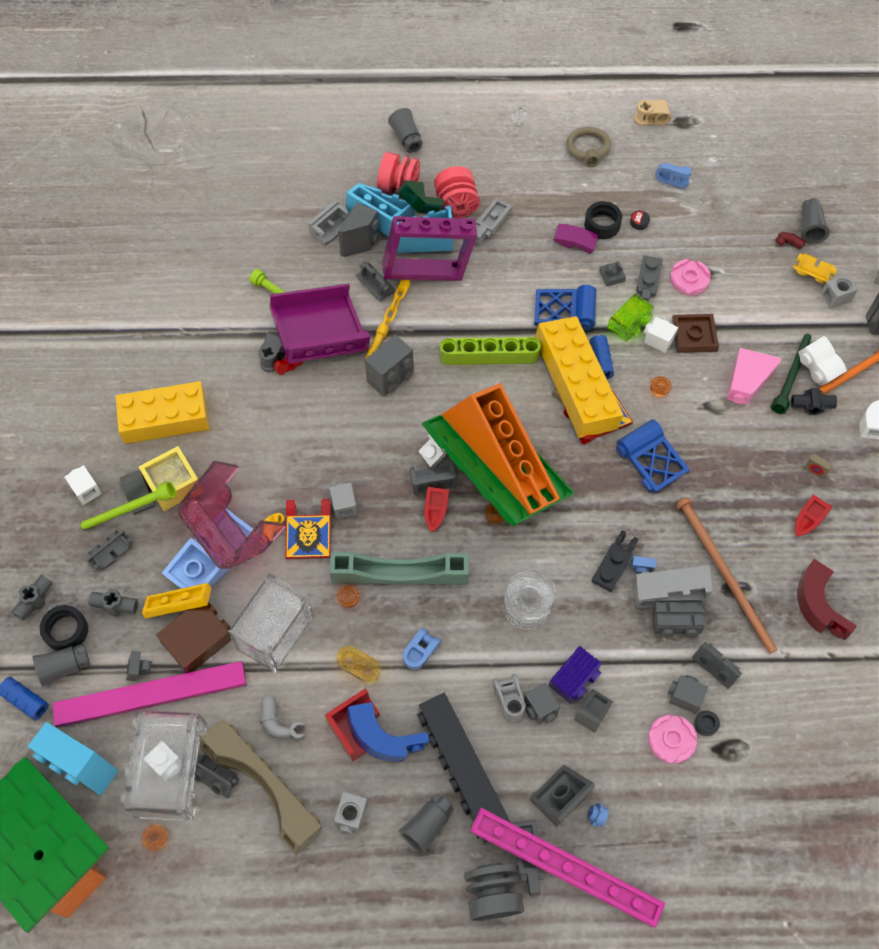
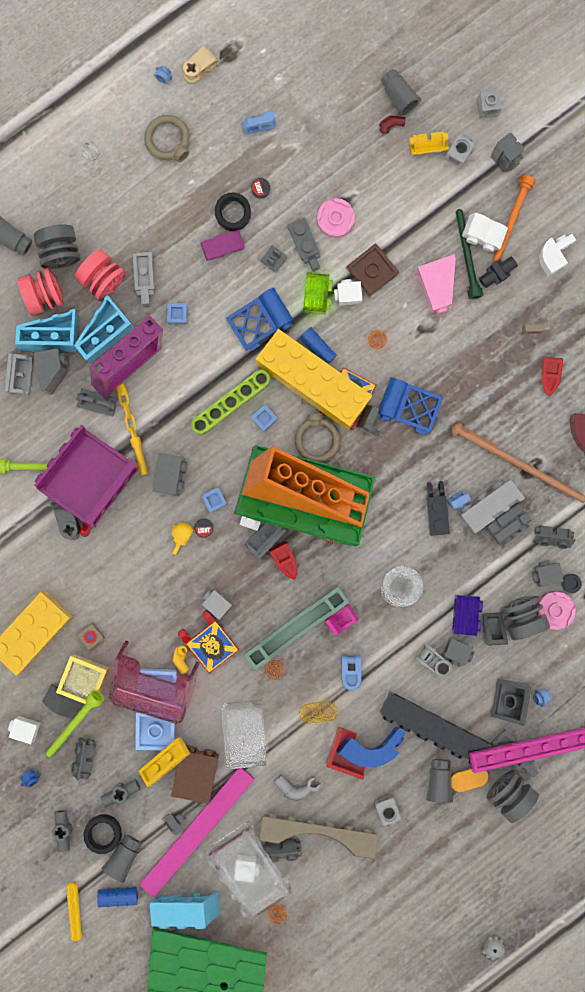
camera: 35 degrees left, 25 degrees up
dark green slope [398,180,444,214] -> none
none -> blue plate [21,769,41,787]
none -> dark grey wheel [34,224,81,269]
none -> dark tan tile [77,623,105,650]
none -> medium blue plate [154,66,172,84]
none -> medium blue plate [167,303,187,324]
none -> yellow piece [171,522,193,555]
none -> tile [194,519,214,538]
none -> medium blue plate [202,487,227,513]
none -> medium blue plate [251,404,278,431]
none -> dark tan piece [295,413,340,463]
none -> dark pink bracket [325,603,359,636]
none -> dark grey tile [356,405,379,436]
none -> light orange tile [451,768,488,792]
none -> dark grey wheel [500,595,551,640]

